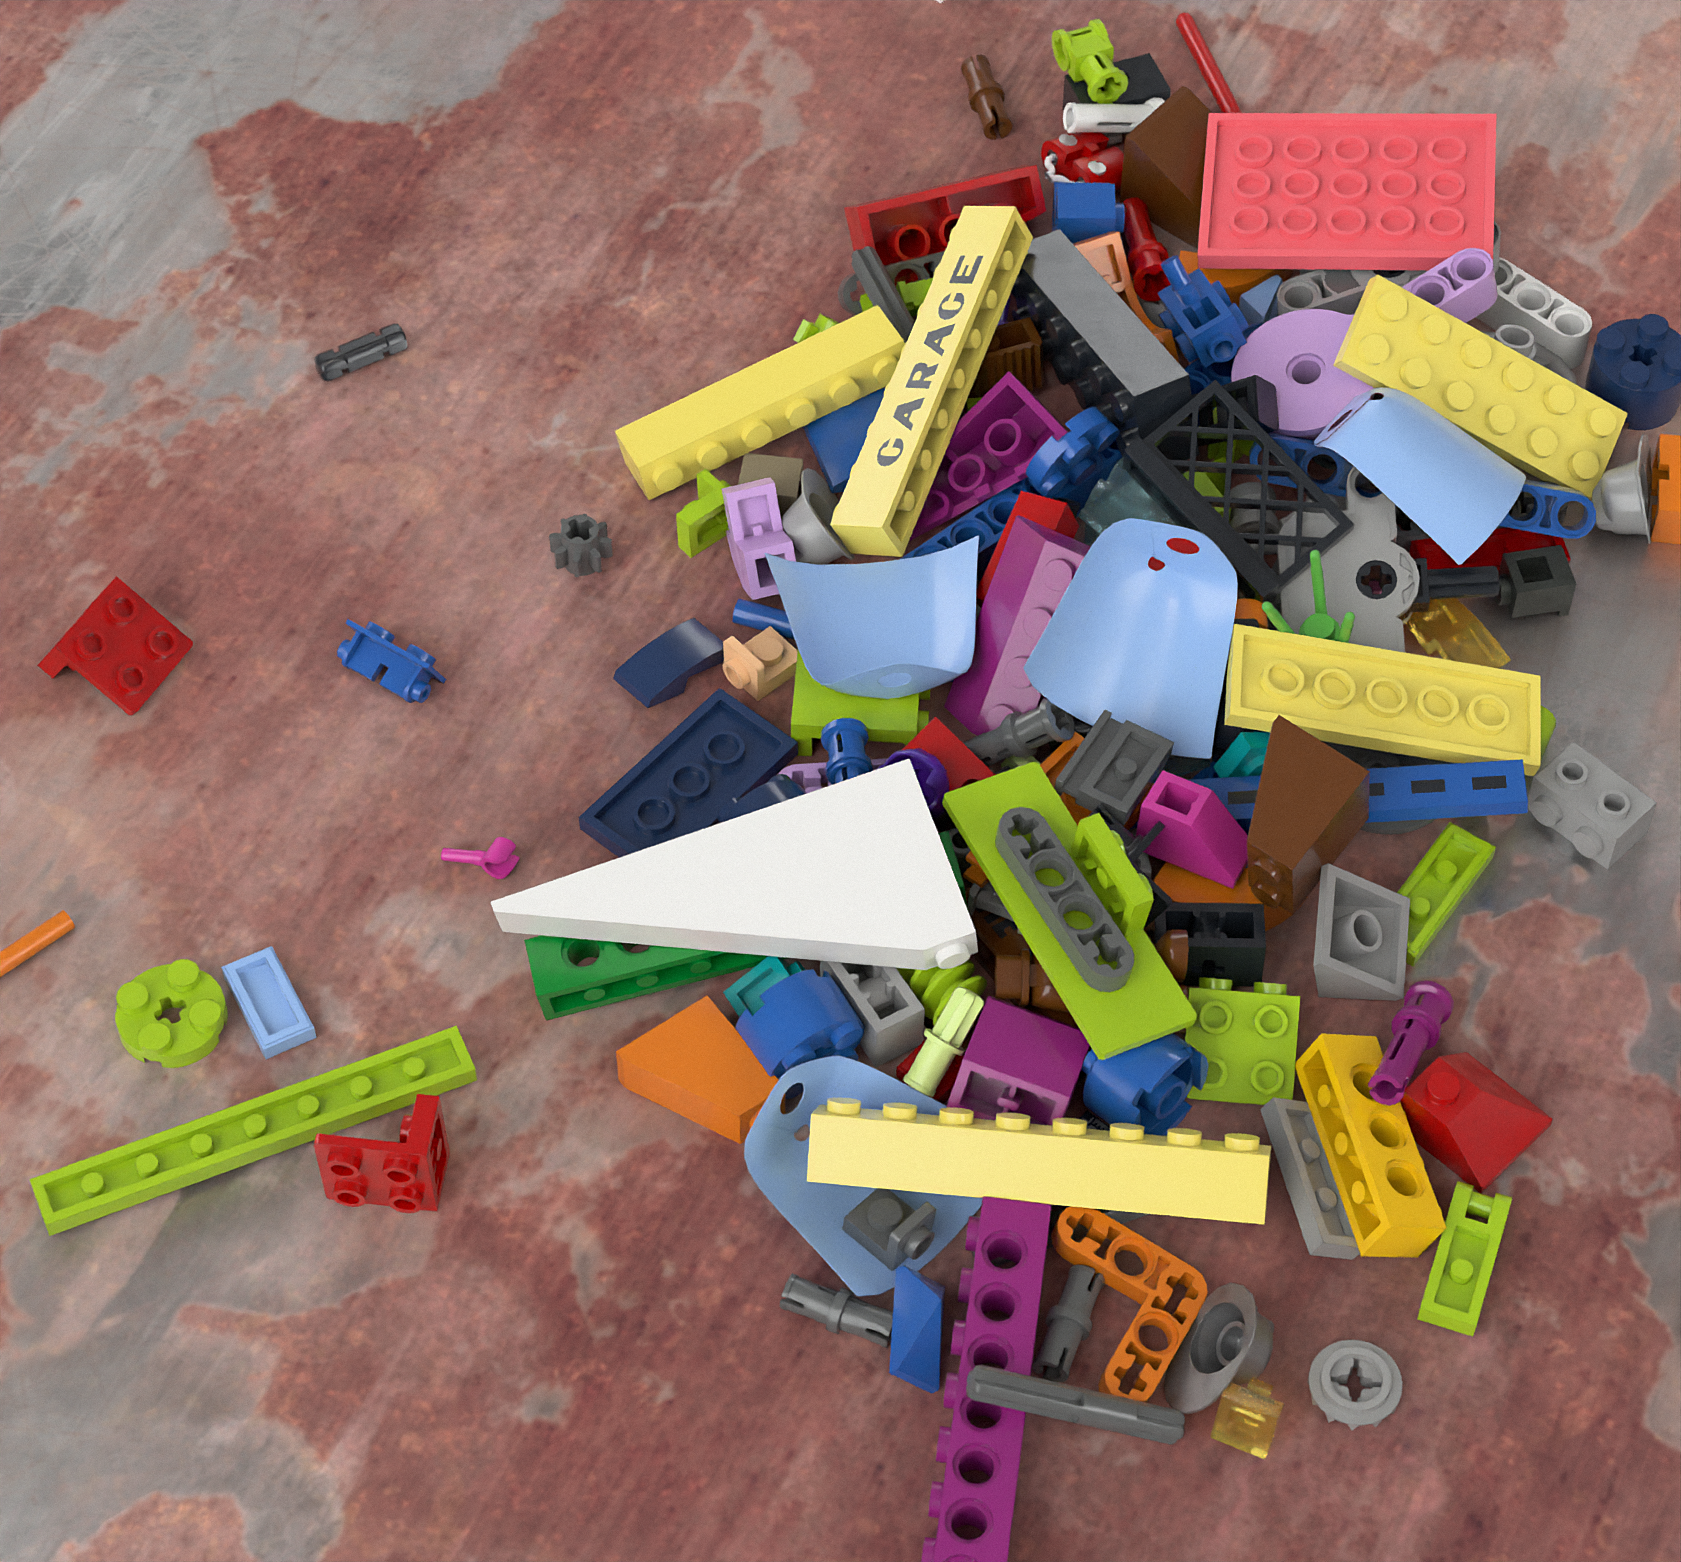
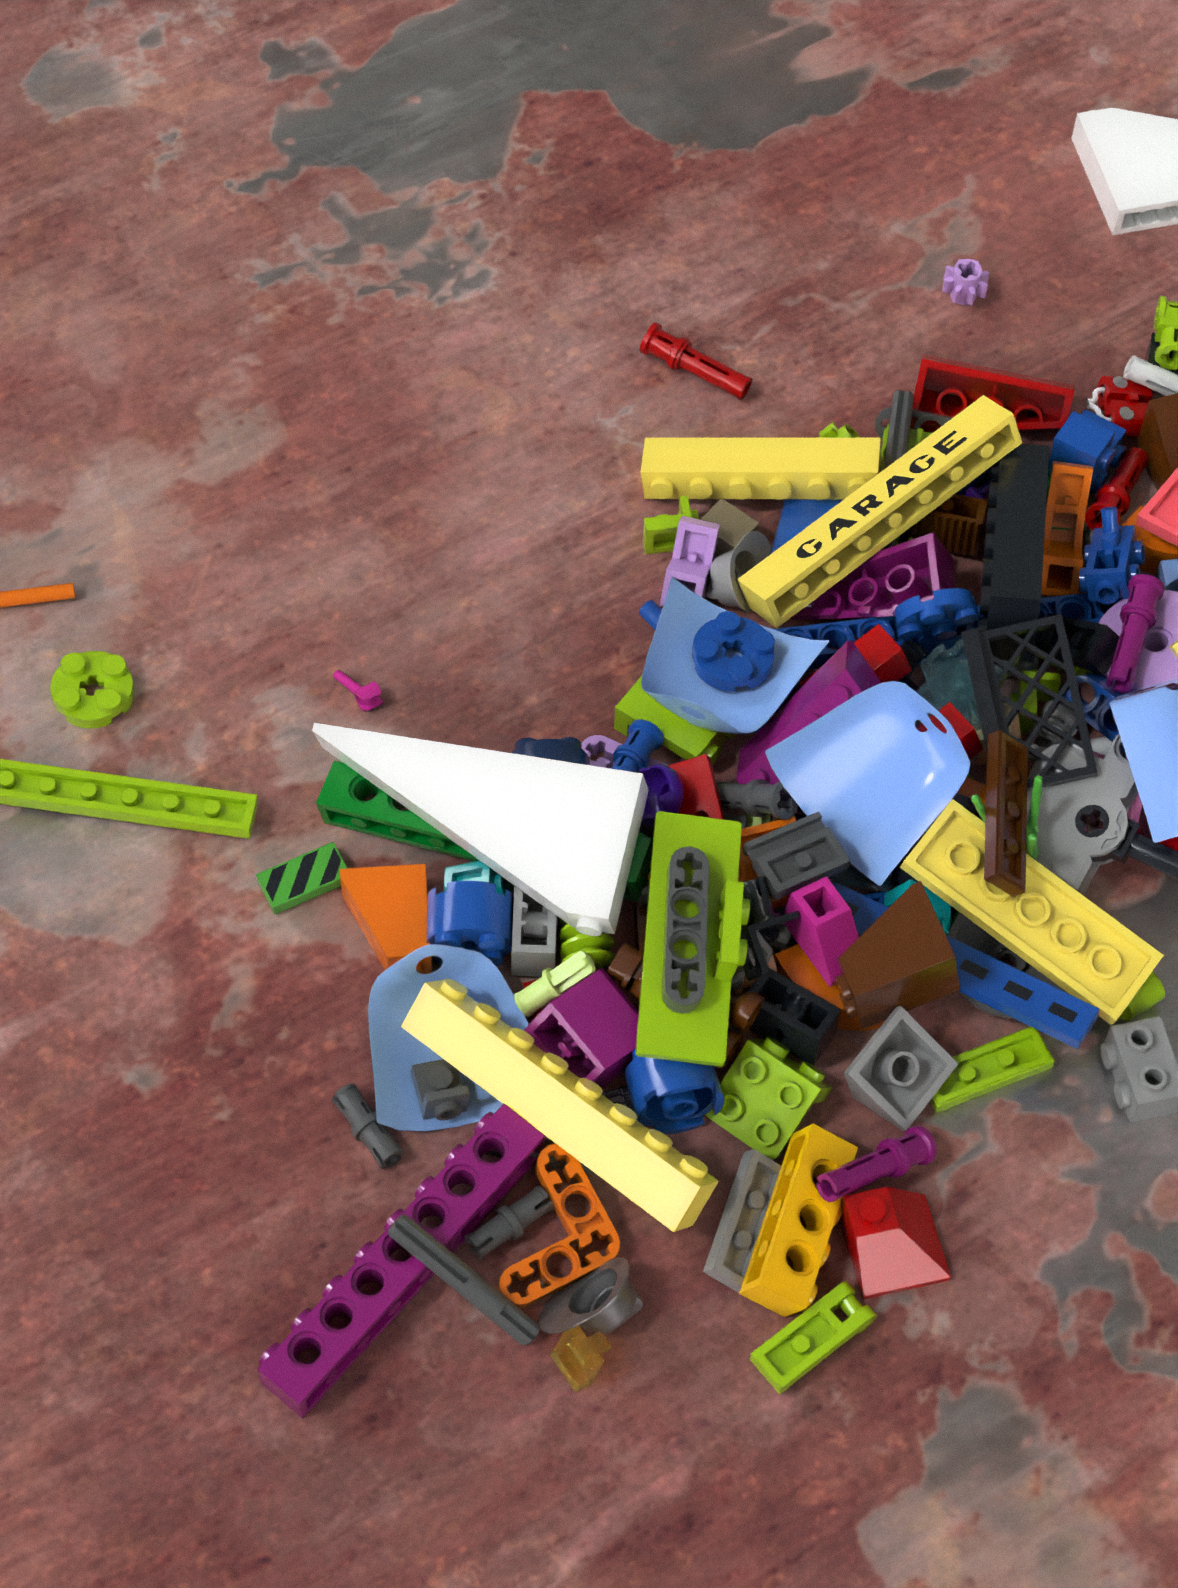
camera: 30 degrees right, 5 degrees up
red bracket [37,576,193,716] -> none
light blue tile [221,946,316,1059] -> none
red bracket [313,1094,450,1213] -> none
black axle [314,323,408,381] -> none
blue hinge [337,619,446,703] -> none
dark grey gear [549,514,613,577] -> none
dark blue plate [579,688,798,858] -> none
dark blue slope [613,618,724,708] -> none
light nougat bracket [723,626,798,701] -> none
blue slope [889,1265,945,1393] -> none
reddish brown pin [961,55,1012,140] -> none
light grey gear [1307,1340,1402,1430] -> none
clear yellow slope [1406,599,1511,669] -> none
none -> bright green tile [256,842,347,915]
none -> red pin [640,322,752,400]
none -> blue plate [692,611,775,691]
none -> lavender gear [942,258,989,306]
none -> reddish brown tile [984,730,1028,897]
none -> magenta pin [1106,574,1165,693]

